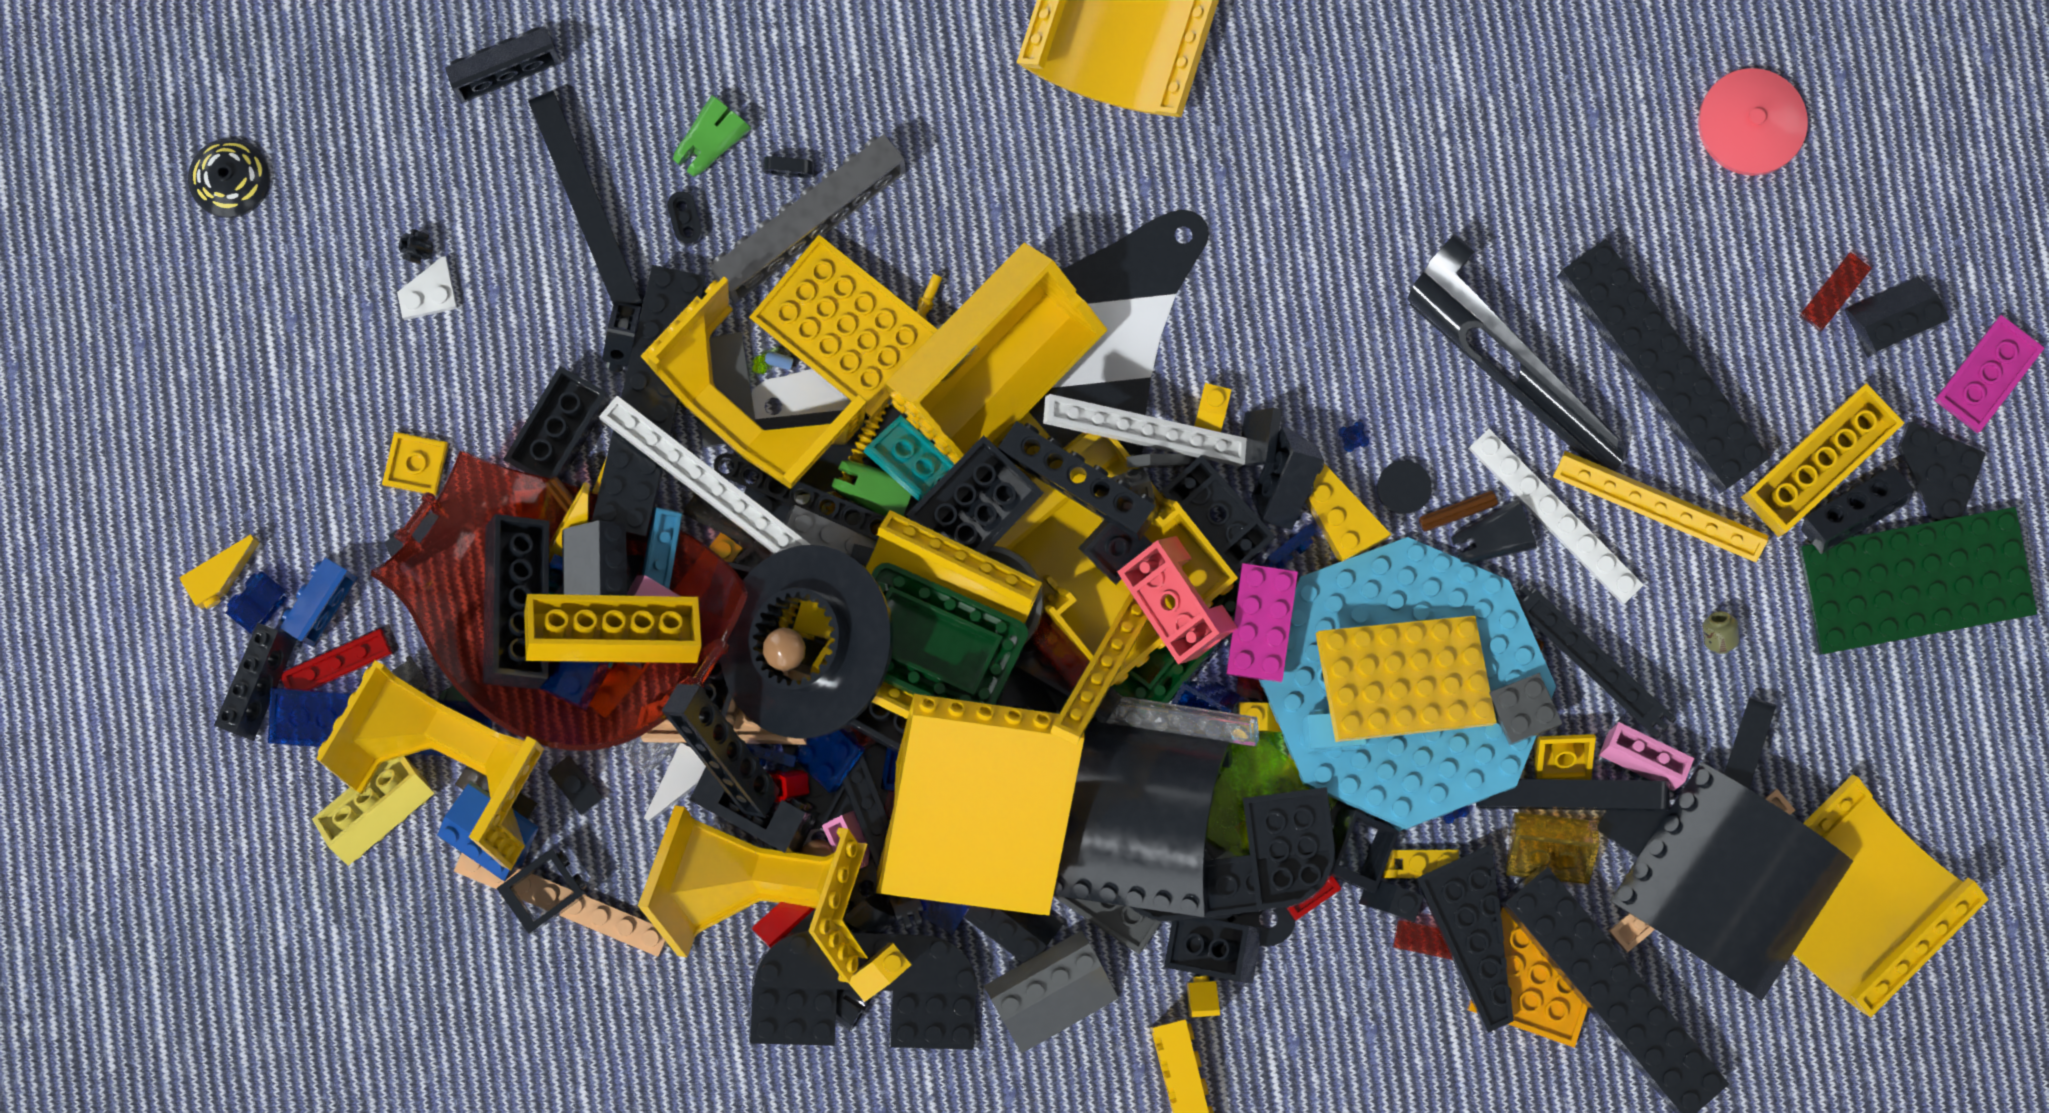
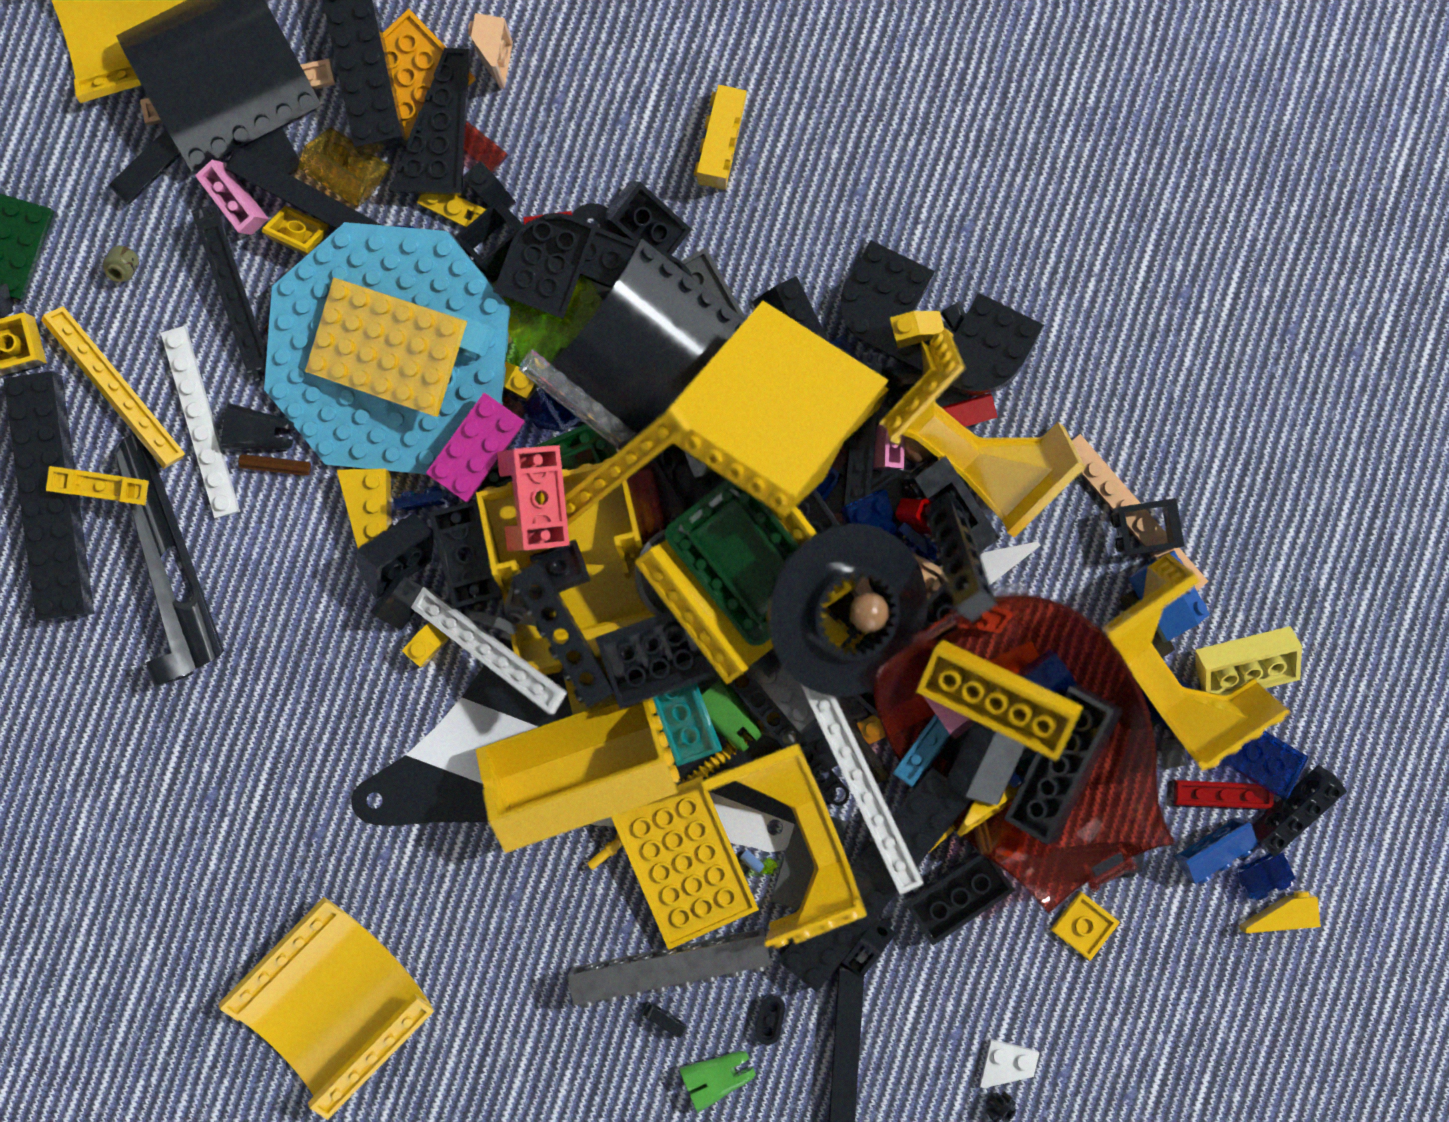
camera: 150 degrees left, 5 degrees up
black tile [547,755,604,816] -> none
dark grey slope [984,930,1119,1054] -> none
yellow slope [1187,976,1220,1017] -> none
clear blue plate [1338,422,1369,452] -> none
black tile [1377,460,1432,515] -> none
dark grey plate [1489,673,1562,746] -> none
none -> yellow slope [46,466,149,505]
none -> light nougat slope [468,13,513,89]

